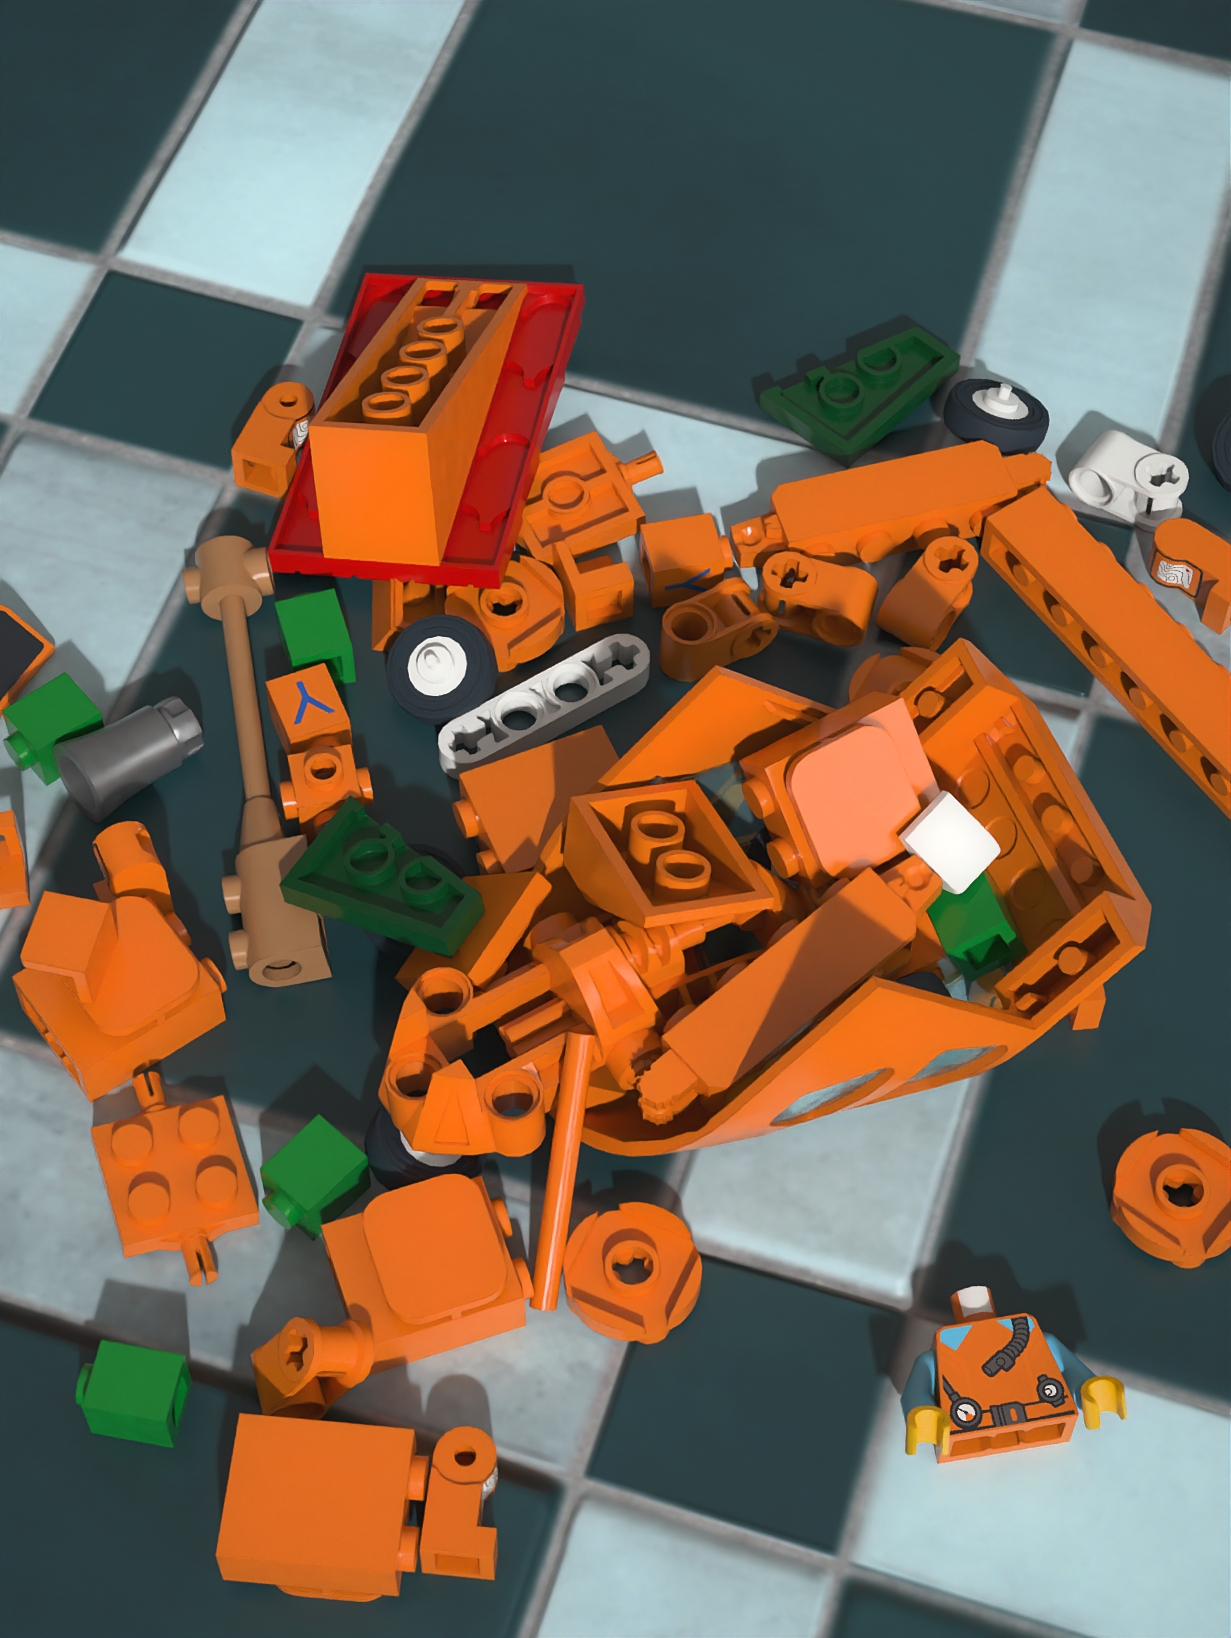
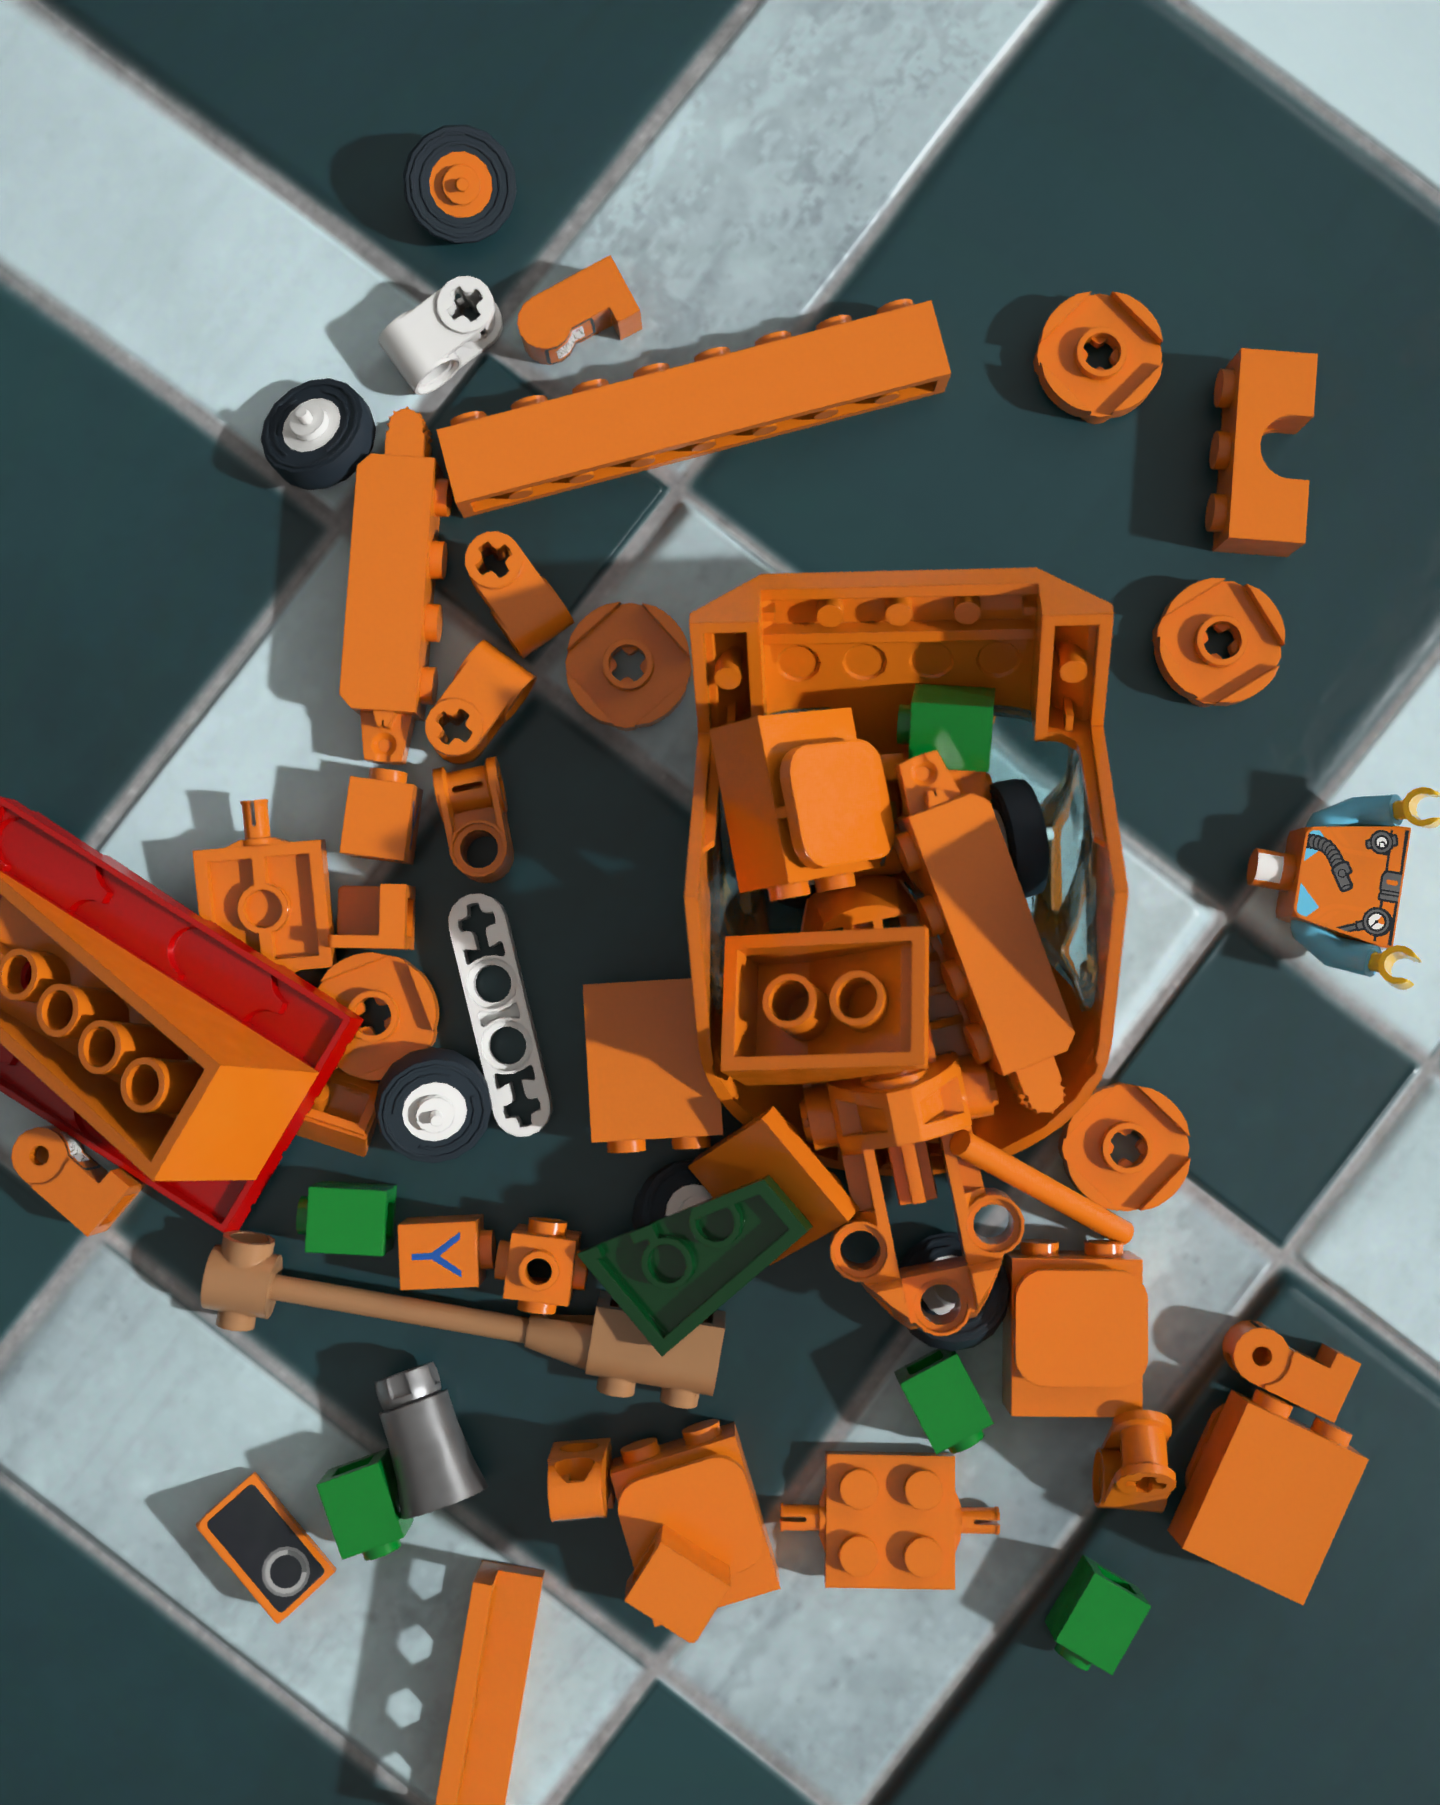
camera: 70 degrees left, 30 degrees up
dark green wing [759,326,961,469] -> none
white slope [899,790,1001,894] -> none

